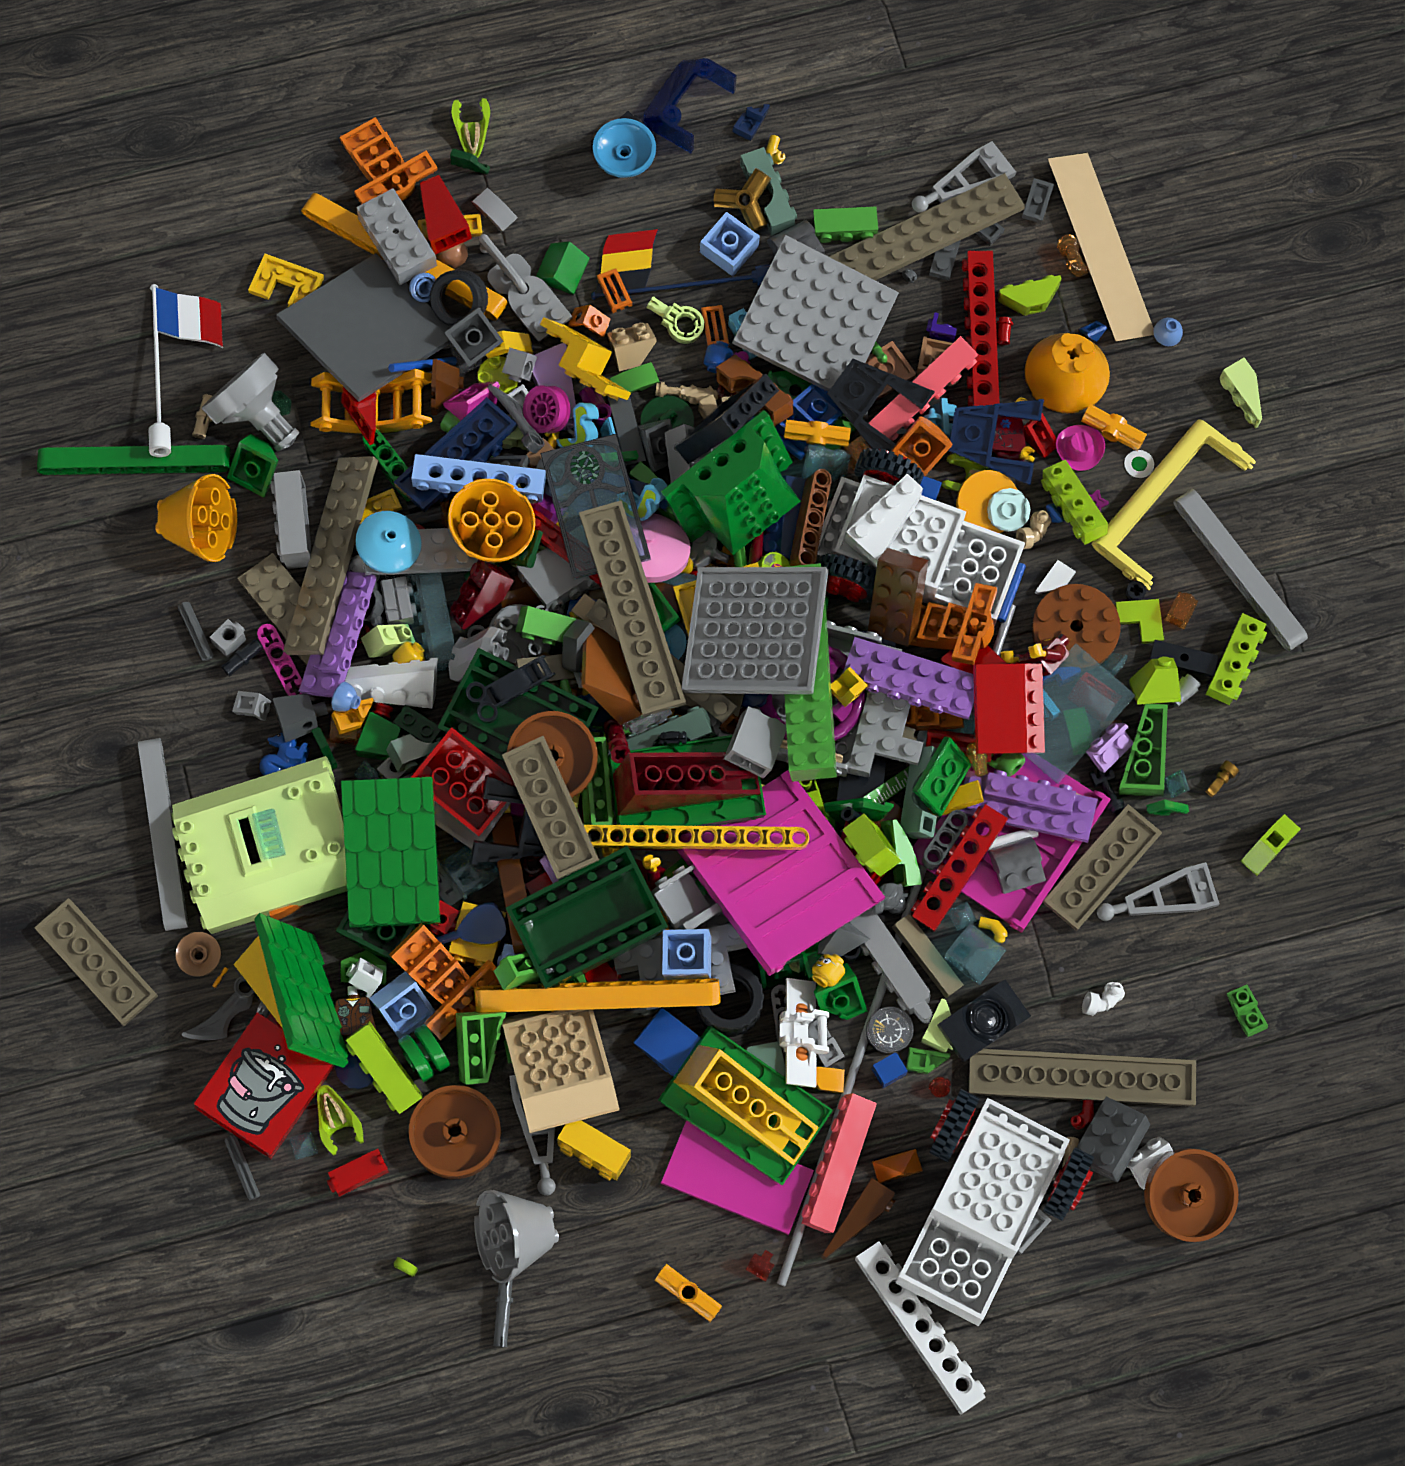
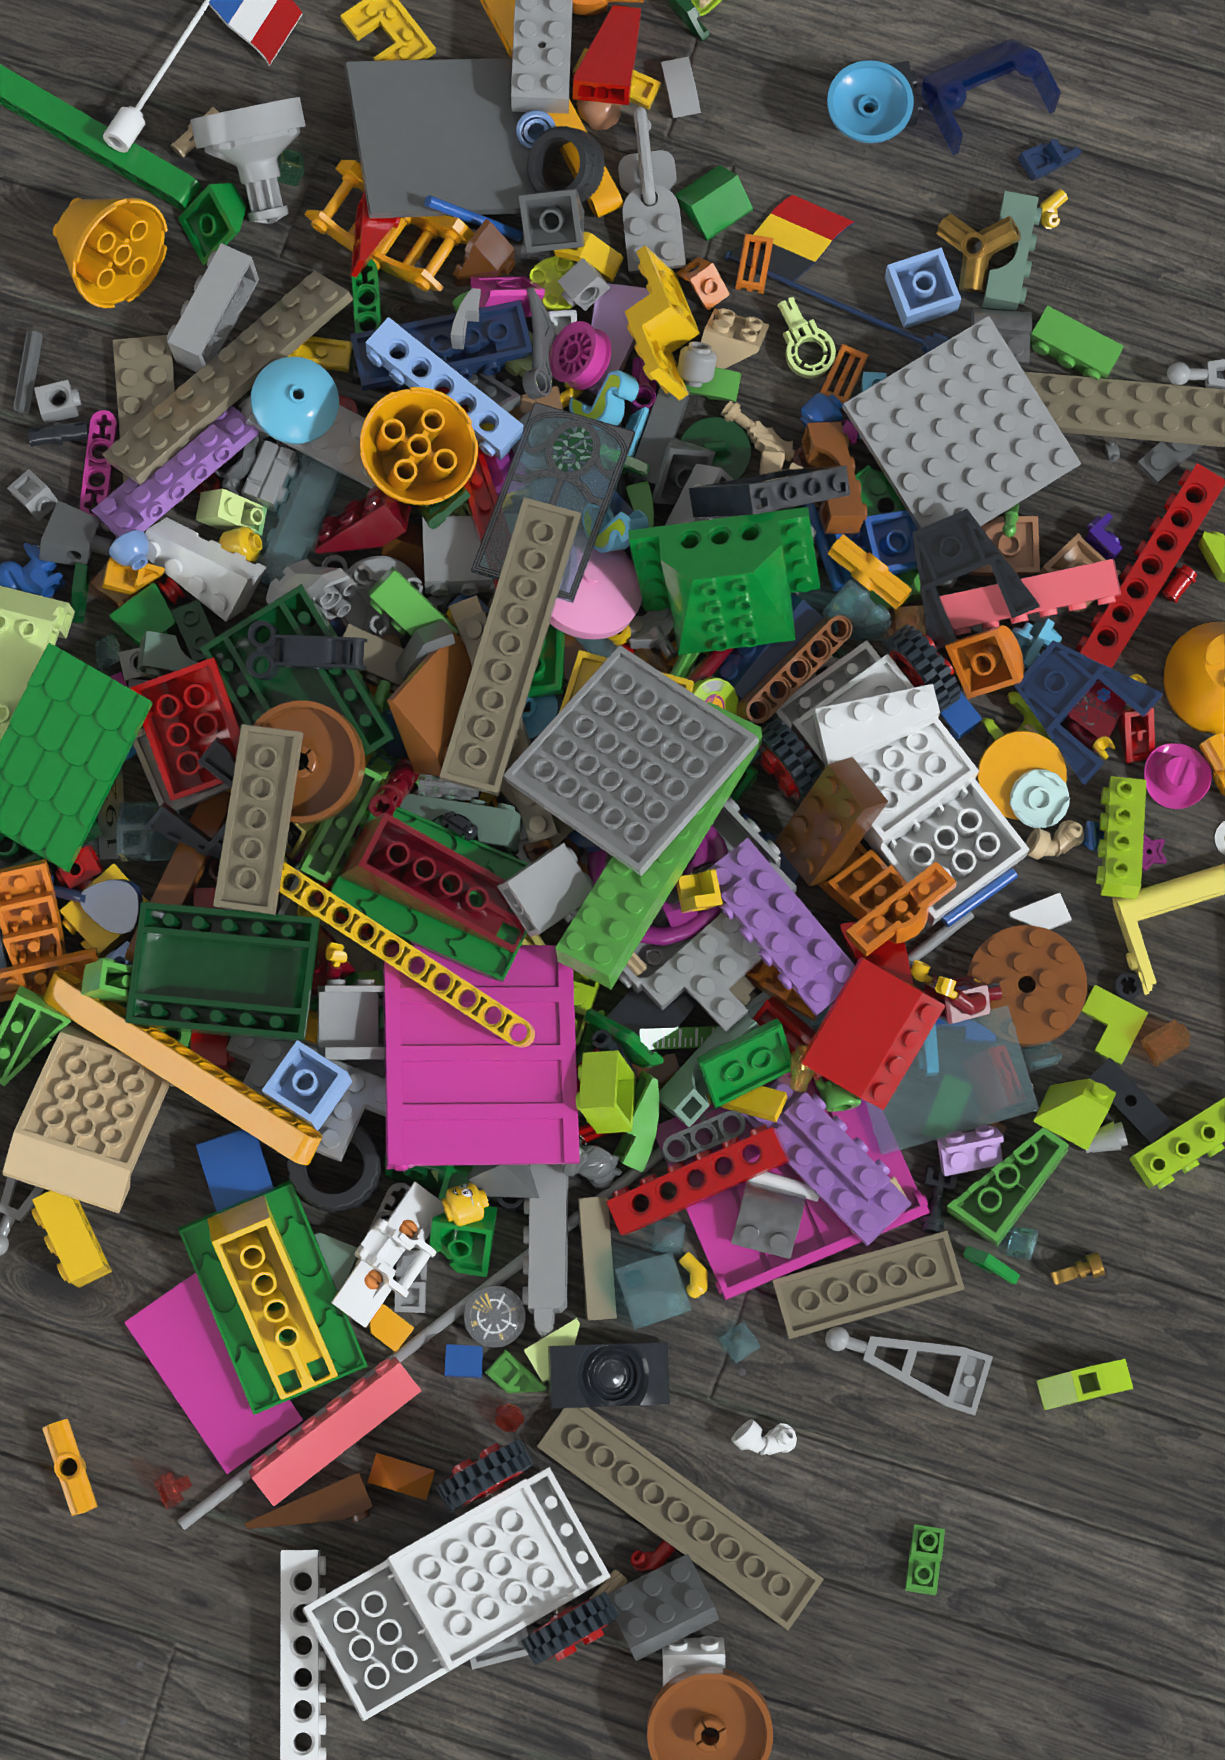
camera: 35 degrees right, 5 degrees up
none -> light grey slope [451,288,481,350]
none -> light grey head [677,342,717,387]
none -> clear light blue slope [719,1321,761,1364]

